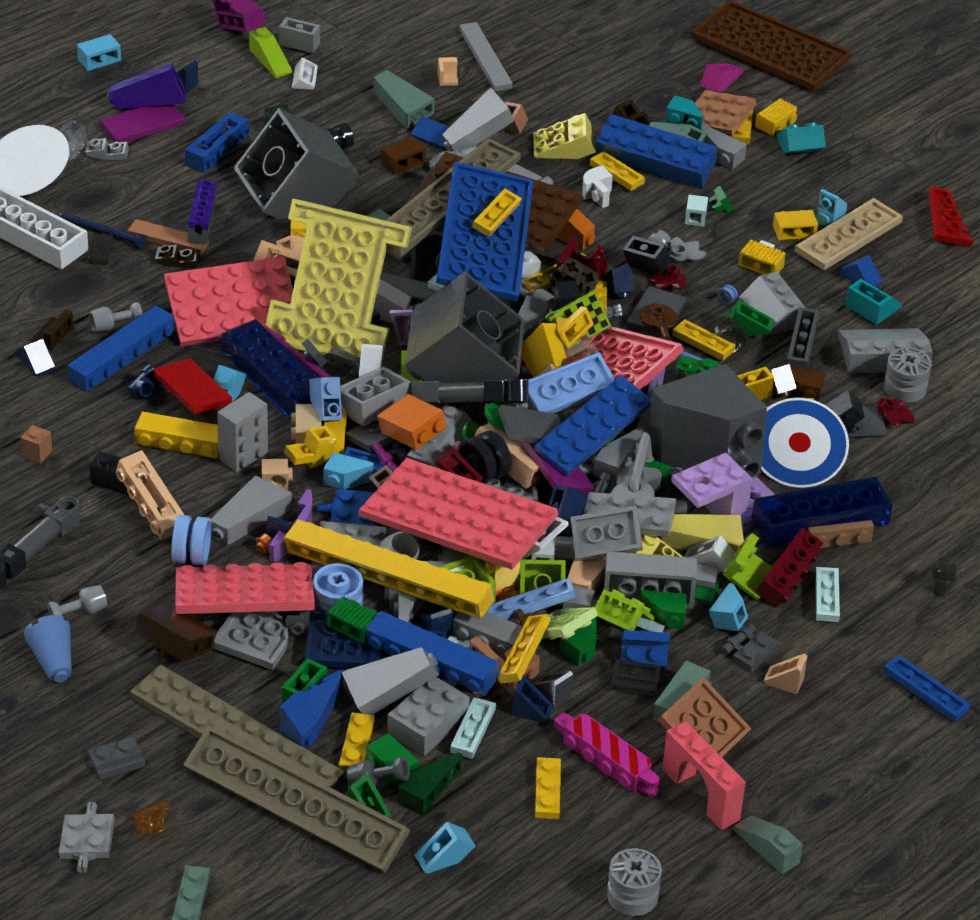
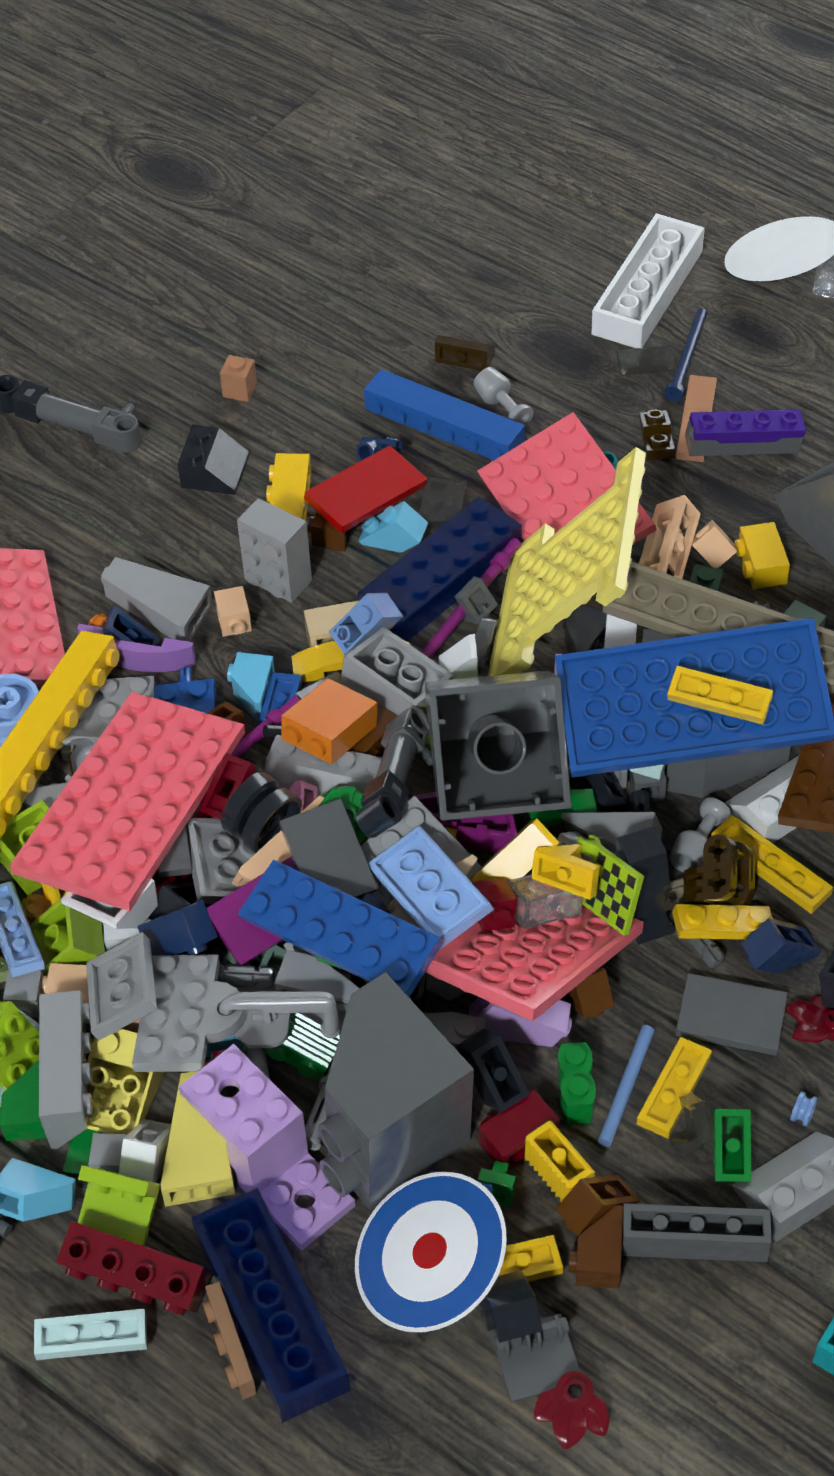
camera: 85 degrees right, 10 degrees up
slope [15,339,55,377] -> none
light nougat brick [116,450,184,540] -> none
light blue wheel [171,515,211,566] -> none
yellow brick [284,426,337,469] -> none
dark red tile [556,239,608,281] -> none
reddish brown piece [639,303,677,341] -> none
light grey slope [838,328,933,373] -> none
light grey wheel [884,347,932,403] -> none

